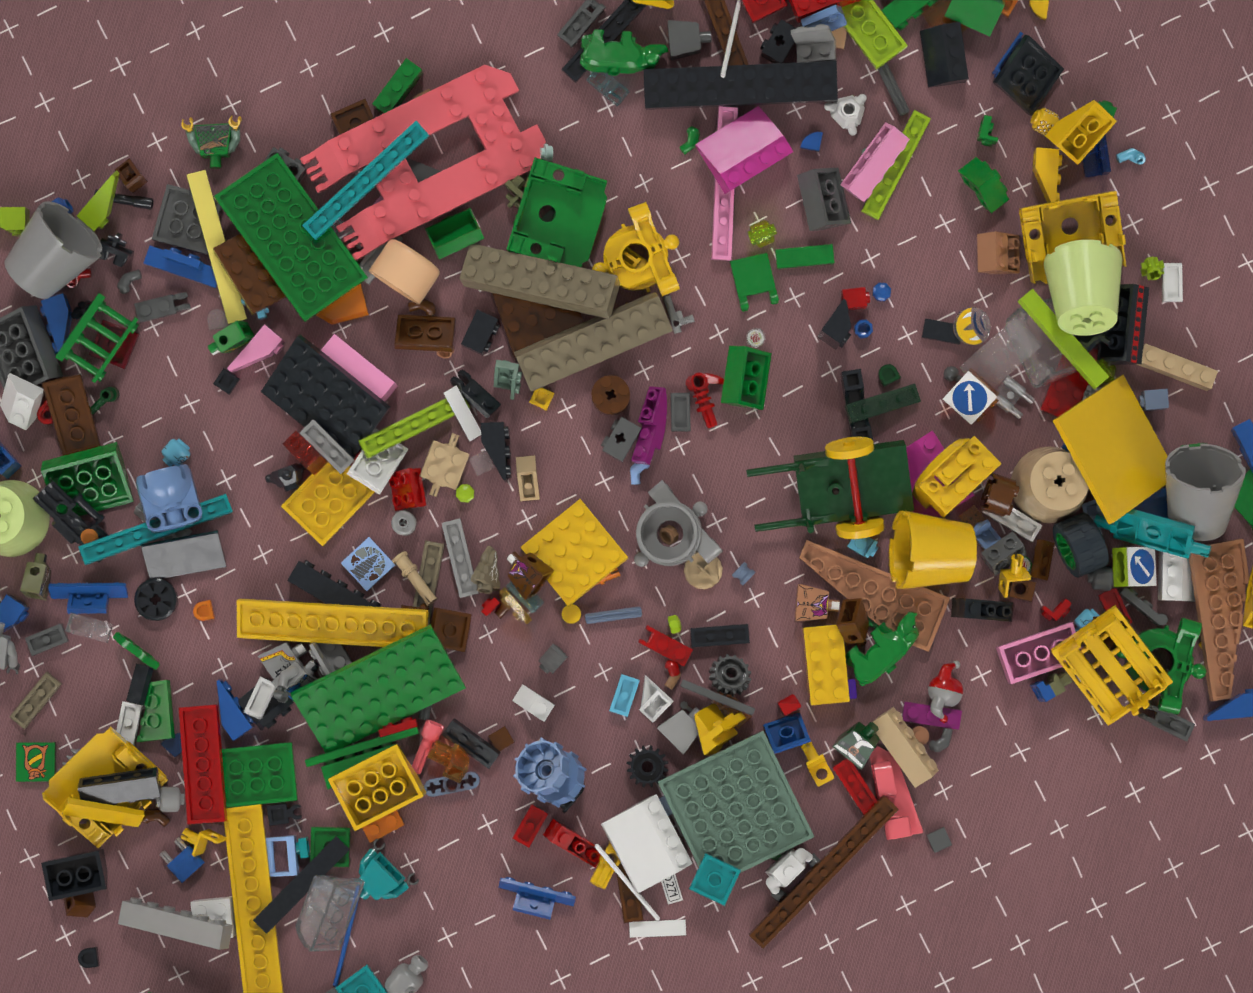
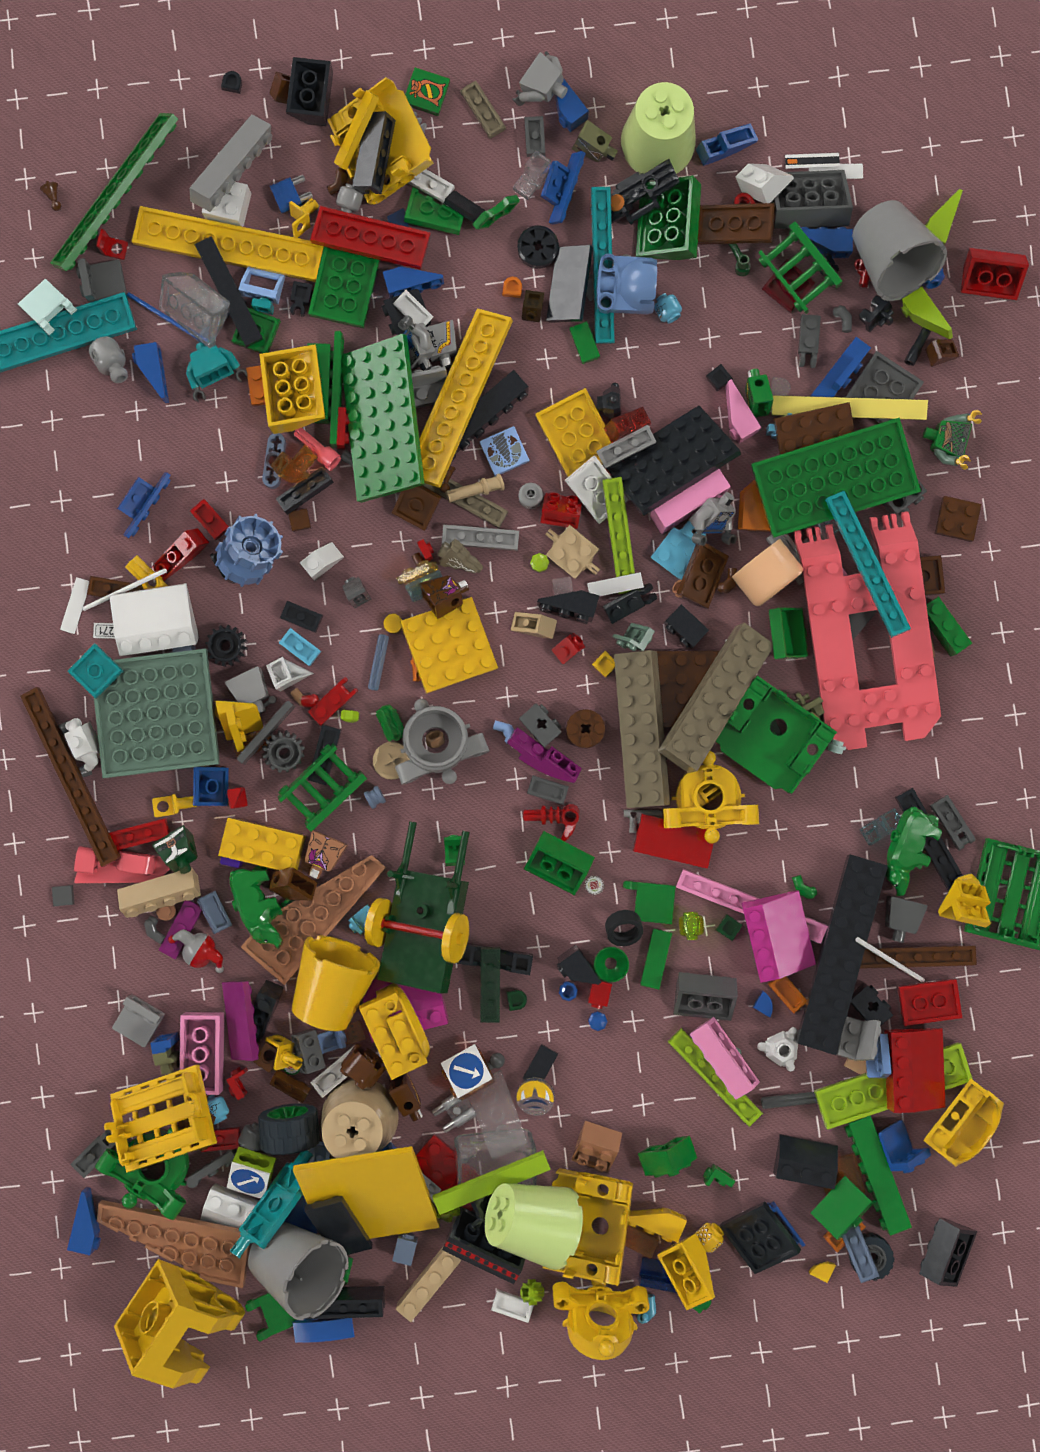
camera: 105 degrees right, 0 degrees up
none -> light grey bracket [112,994,165,1047]
none -> blue slope [132,342,169,403]
none -> sand blue tile [197,891,232,934]
none -> magenta tile [222,981,259,1061]
none -> green fence [278,743,367,832]
none -> black plate [280,601,323,633]
none -> black brick [304,1286,385,1319]
none -> black tile [305,1196,373,1255]
none -> green piece [376,705,404,742]
none -> reddish brown torso [389,1073,423,1122]
none -> green bracket [444,835,465,866]
none -> dark brown bracket [522,290,544,322]
none -> red bracket [552,633,585,664]
none -> yellow piece [552,1280,649,1360]
none -> green tile [569,321,600,364]
none -> green piece [594,947,629,982]
none -> black tyre [605,910,643,947]
none -> clear orange plate [625,1225,659,1259]
none -> red tile [633,814,714,869]
none -> medium azure plate [650,521,706,580]
none -> torso [689,492,737,546]
none -> dark green tile [715,914,743,941]
none -> orange tile [768,976,807,1014]
none -> reddish brown plate [935,496,982,542]
none -> red slope [961,248,1029,300]

